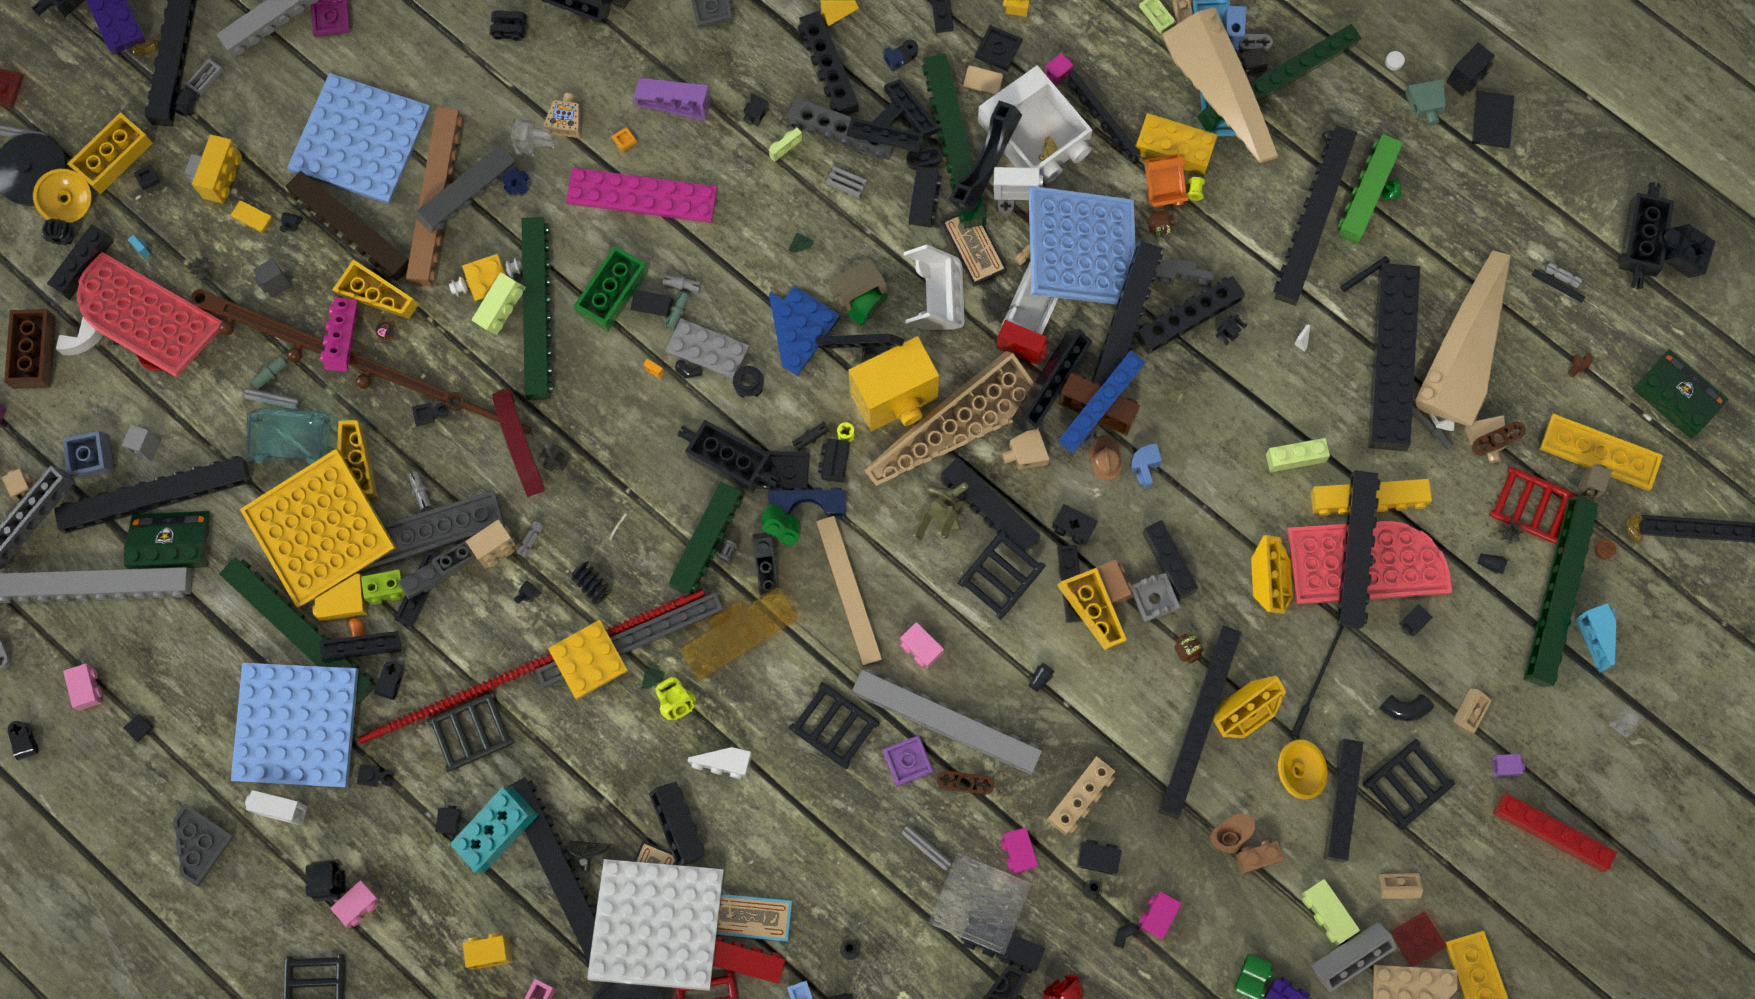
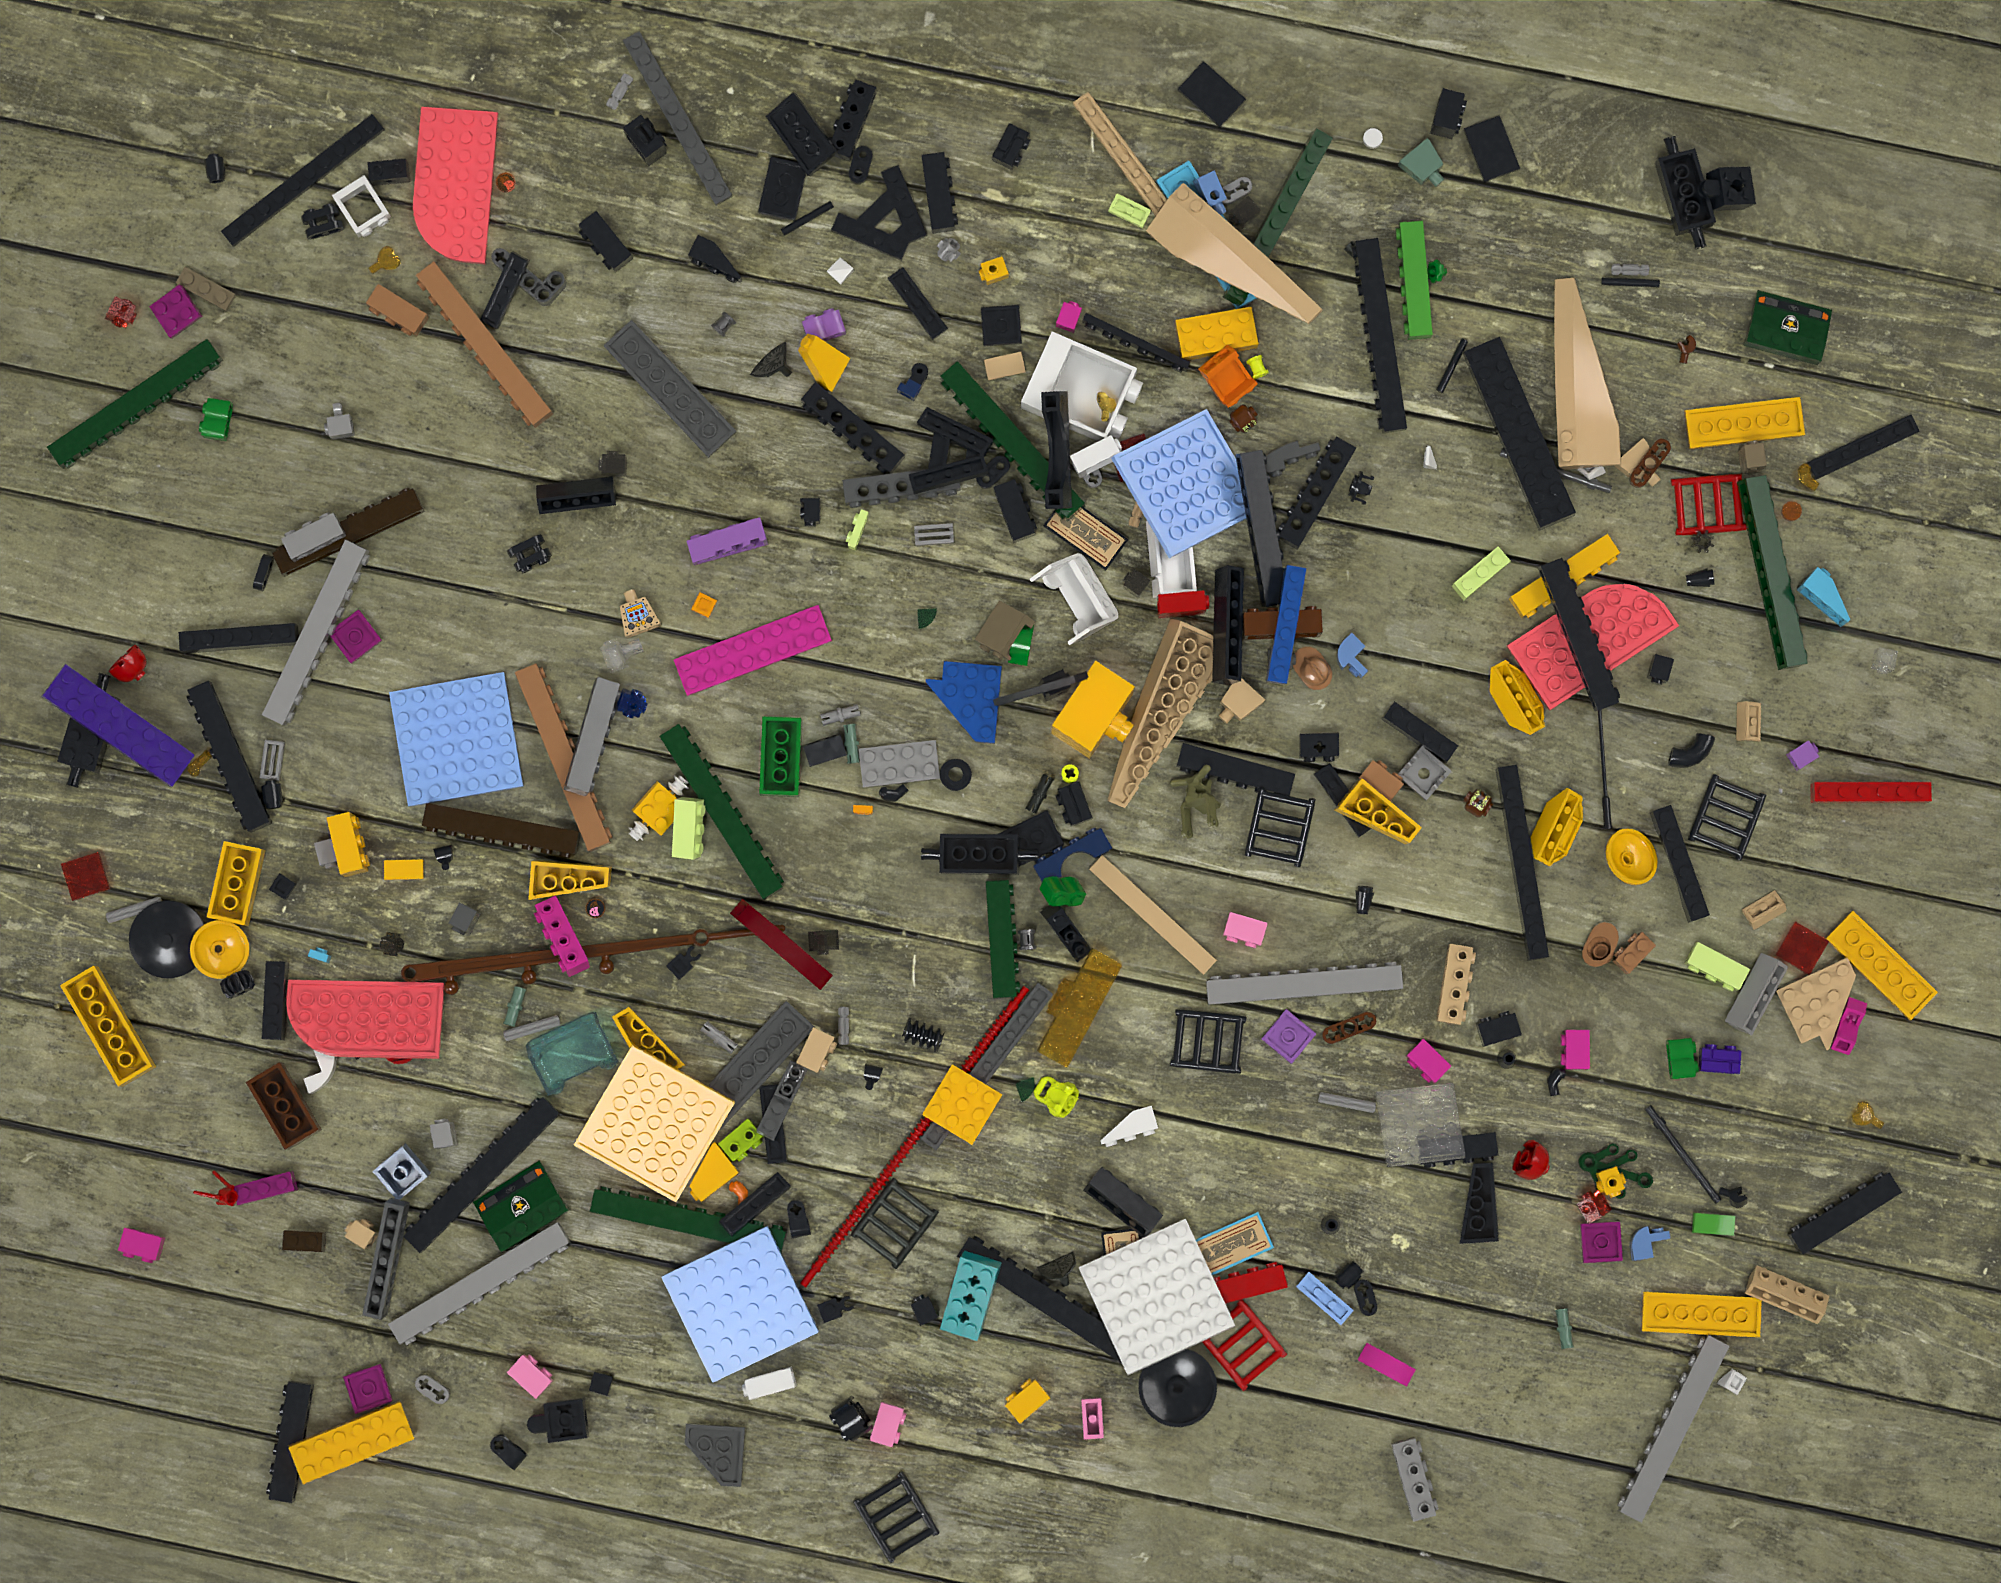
camera: 30 degrees left, 10 degrees up
none -> black brick [527,1398,589,1443]

